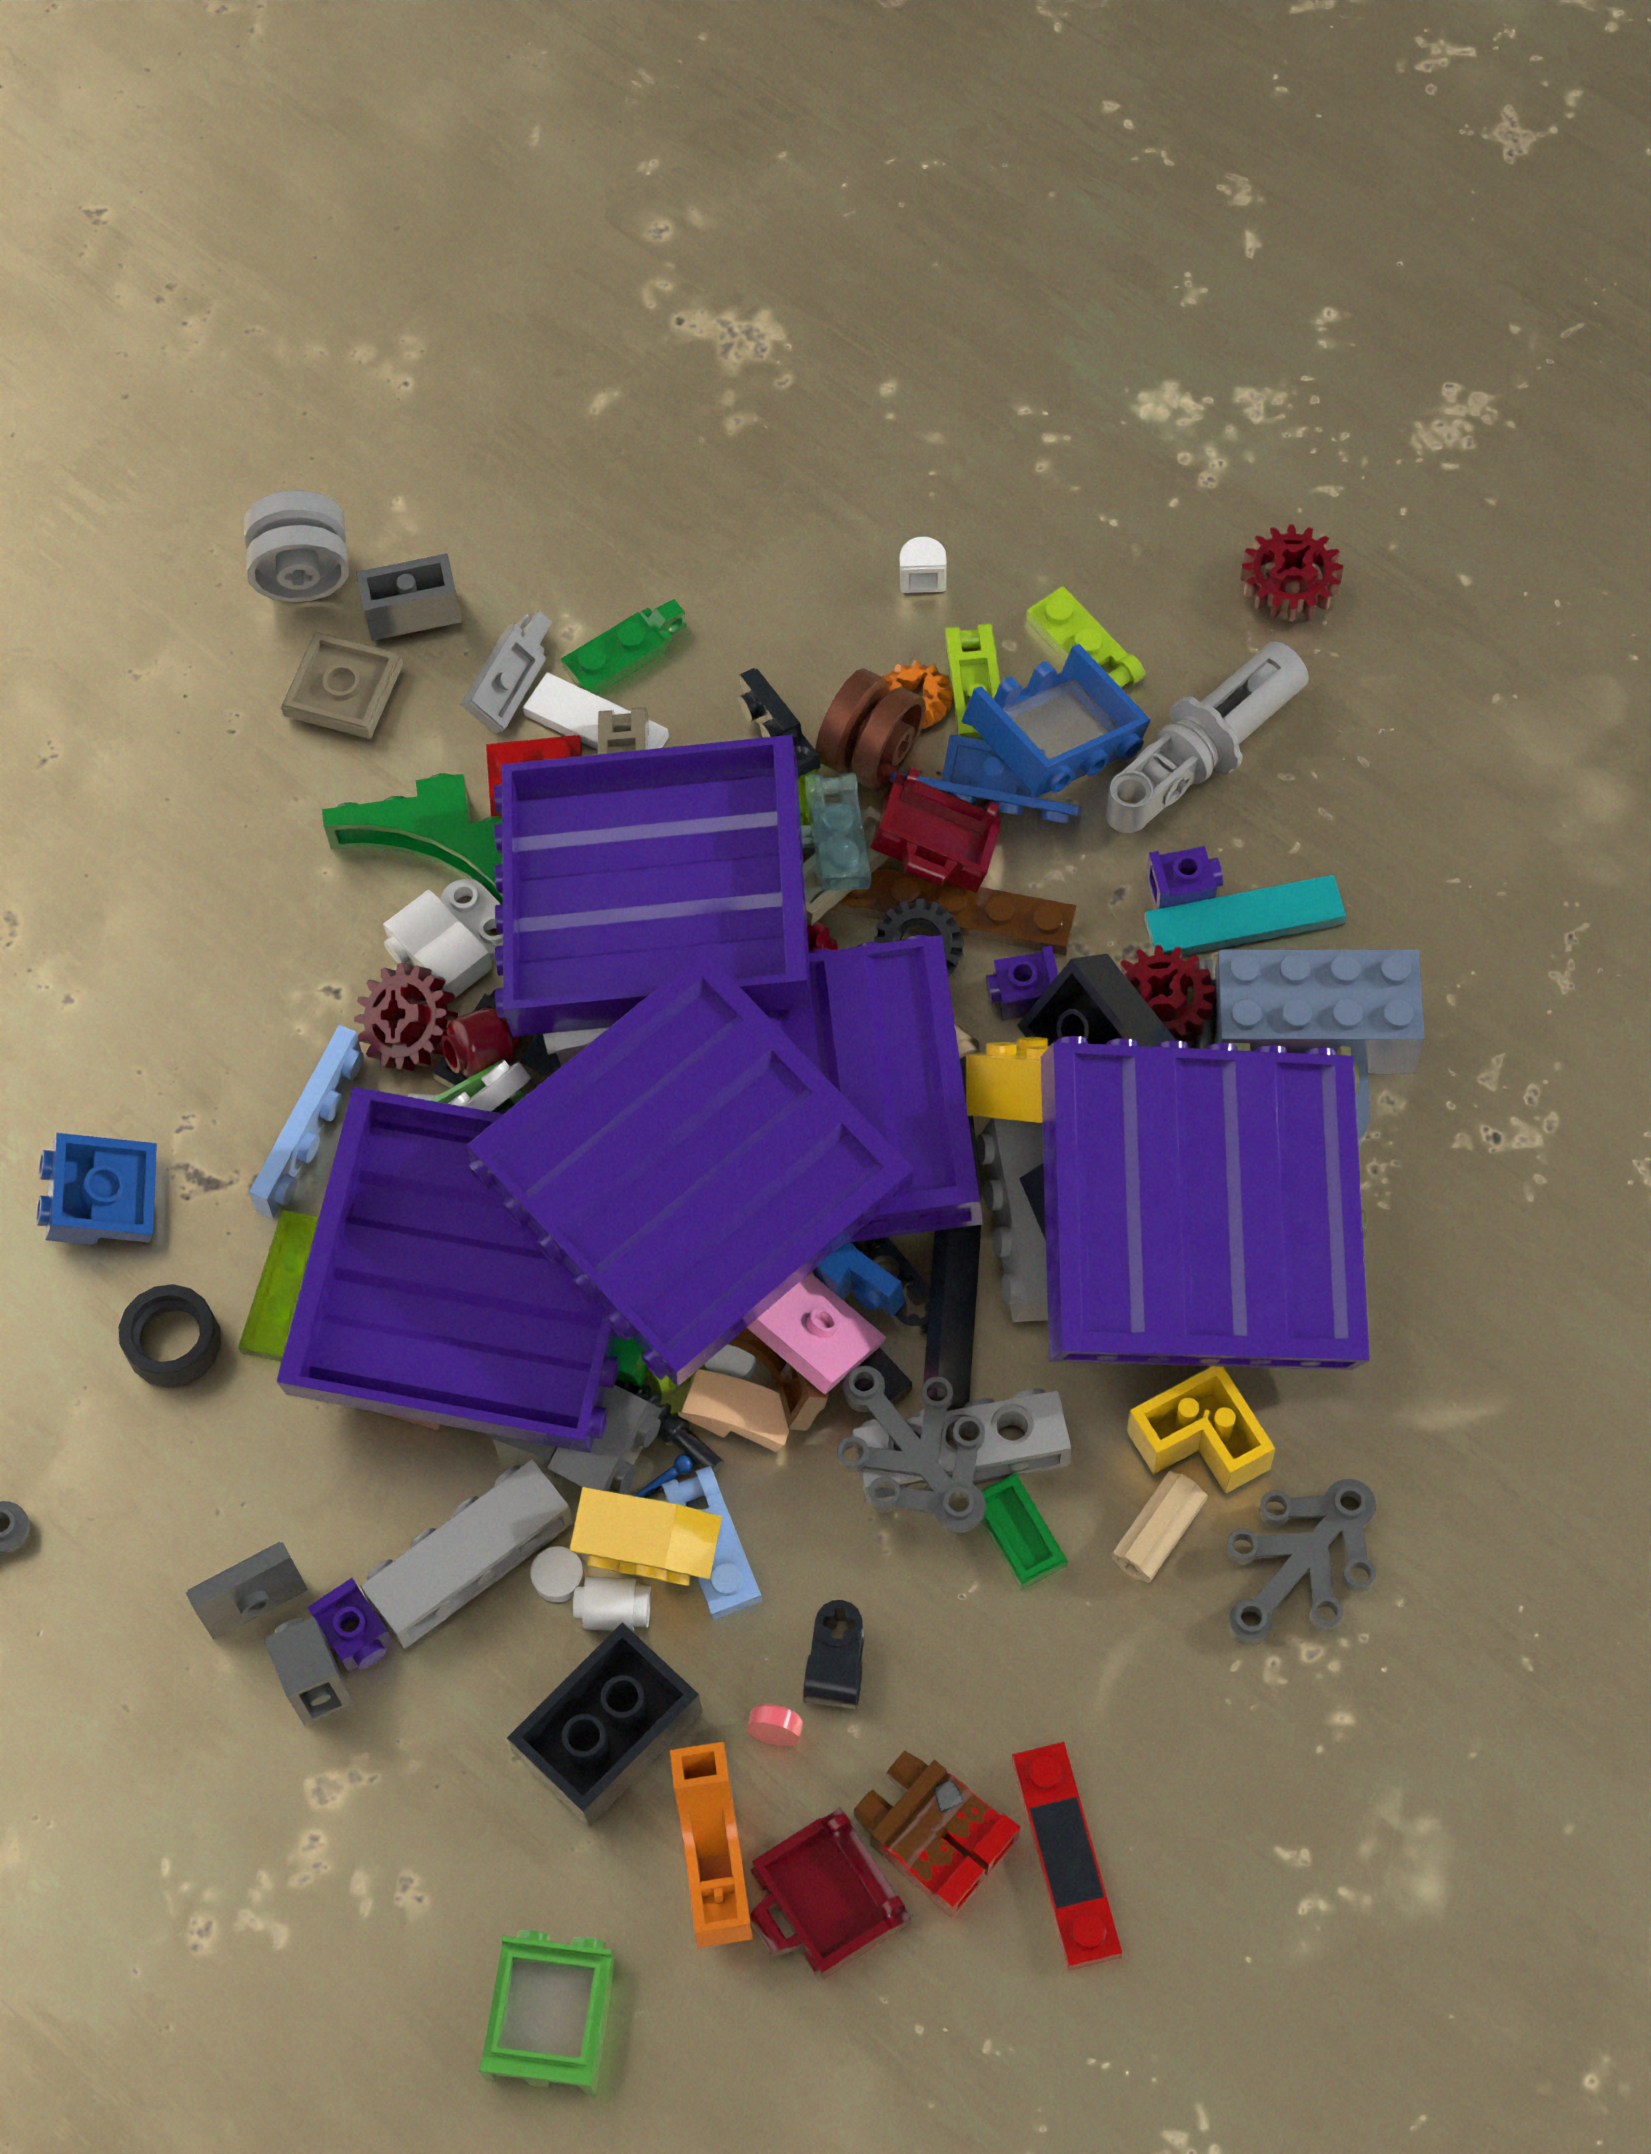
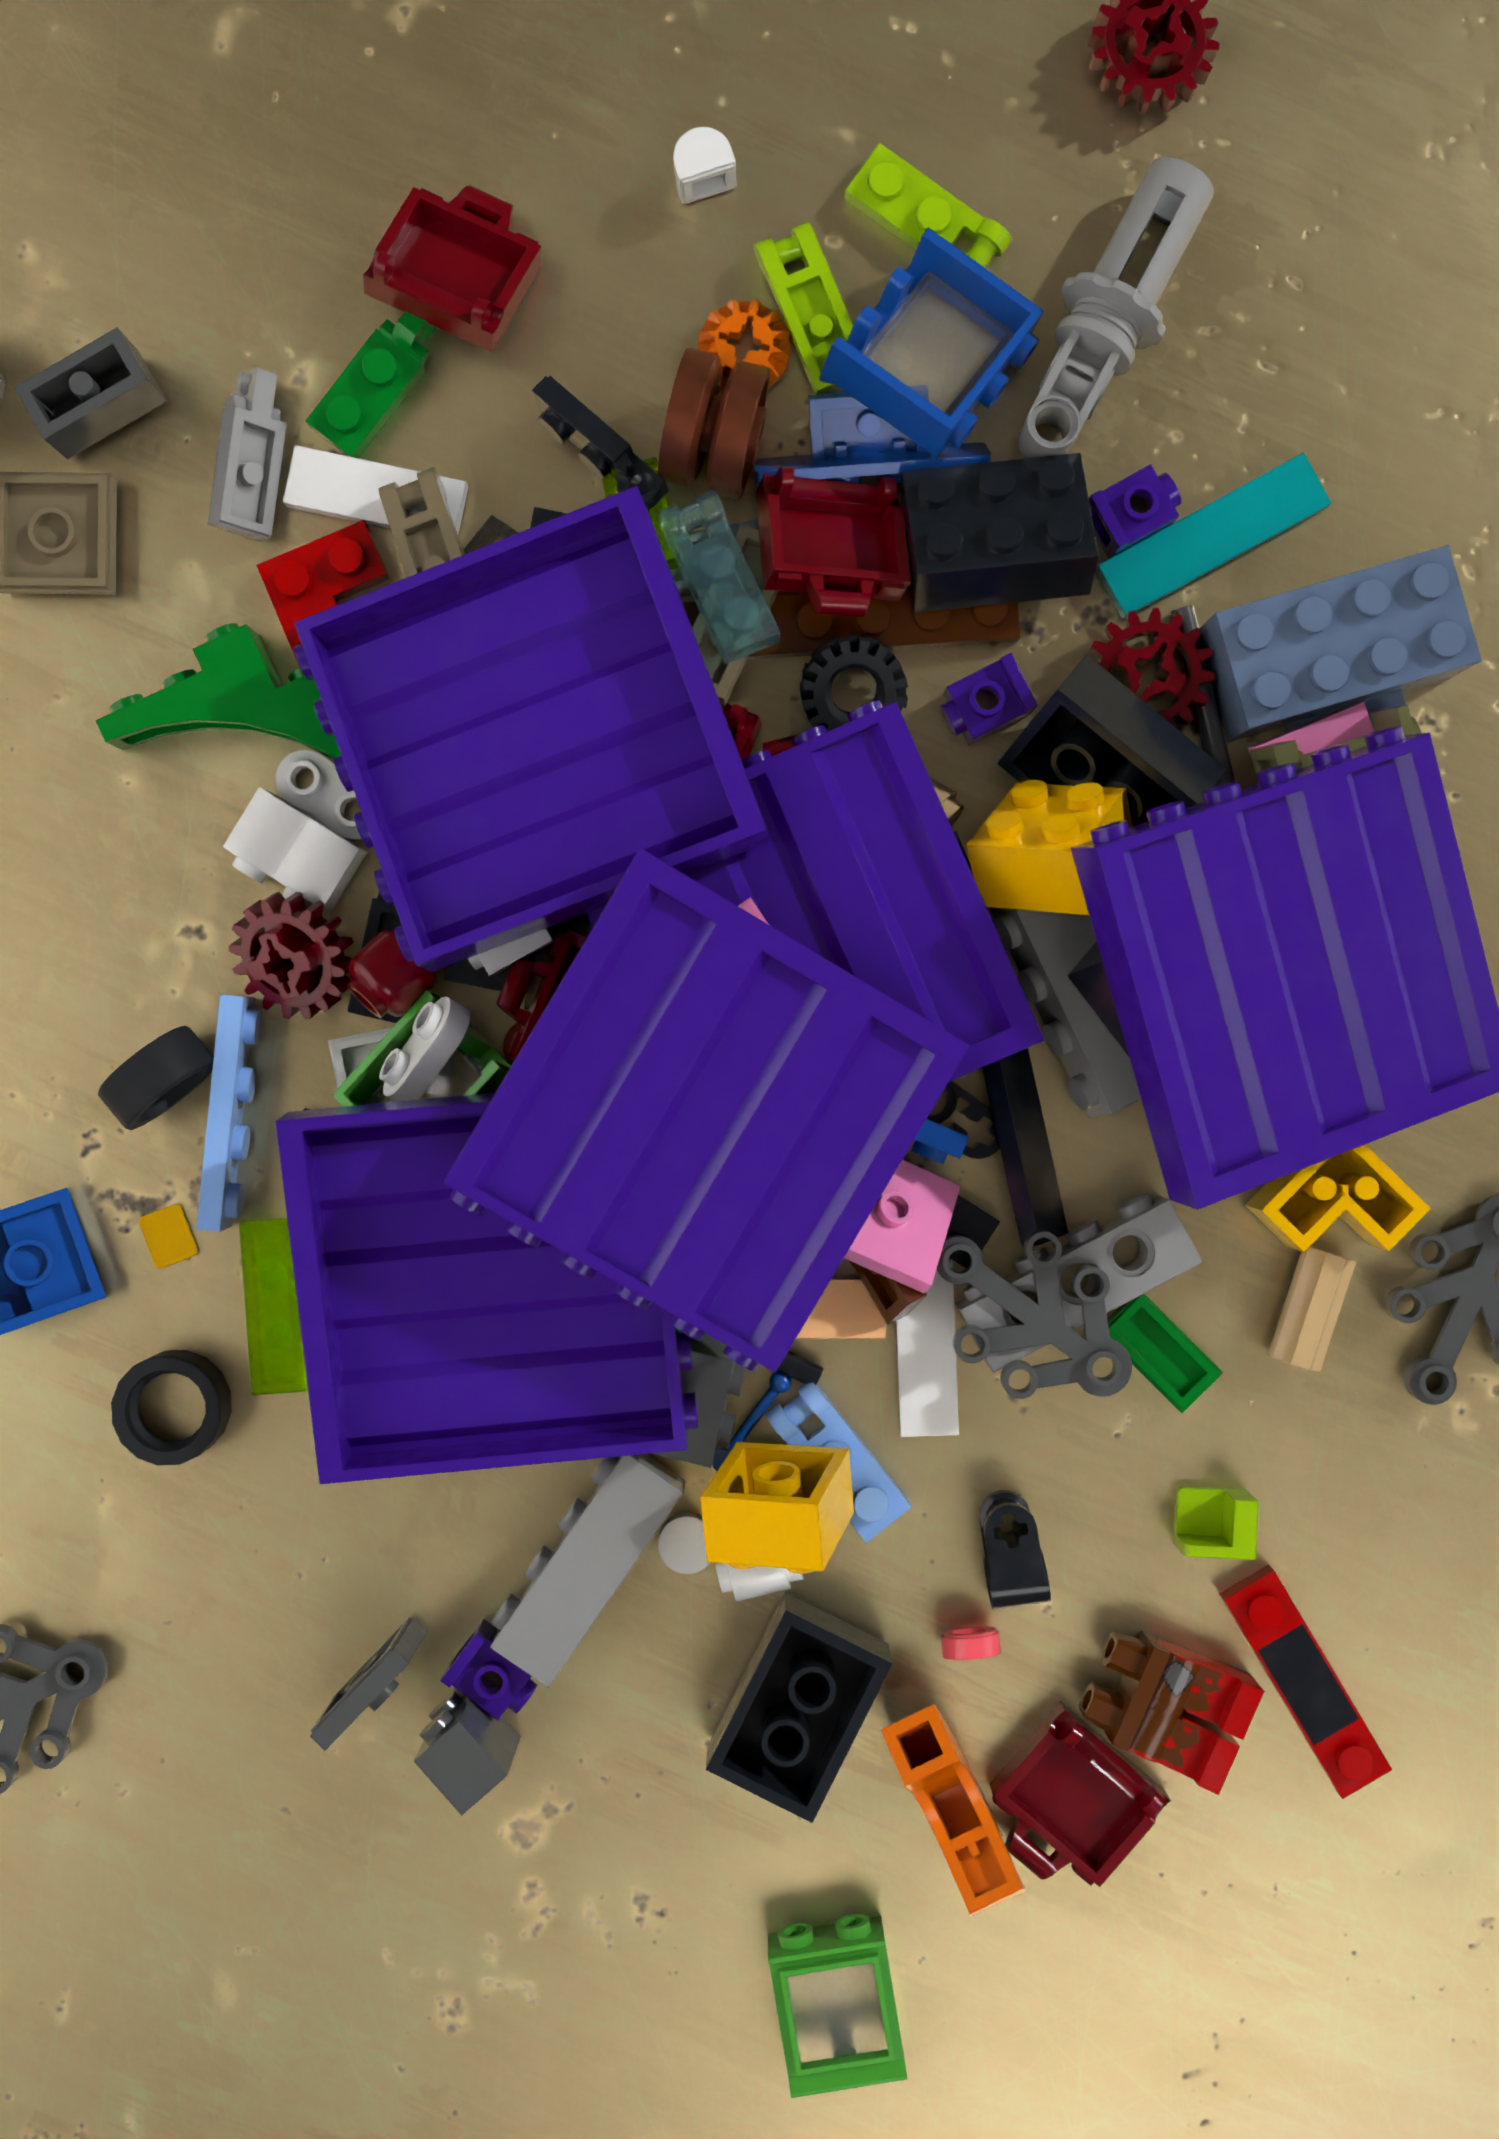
camera: 15 degrees left, 25 degrees up
none -> black tyre [98,1026,214,1130]
none -> yellow sticker [138,1204,198,1269]
none -> dark red piece [363,185,541,353]
none -> white tile [895,1259,959,1437]
none -> black brick [900,453,1099,613]
none -> lime panel [1173,1486,1259,1560]

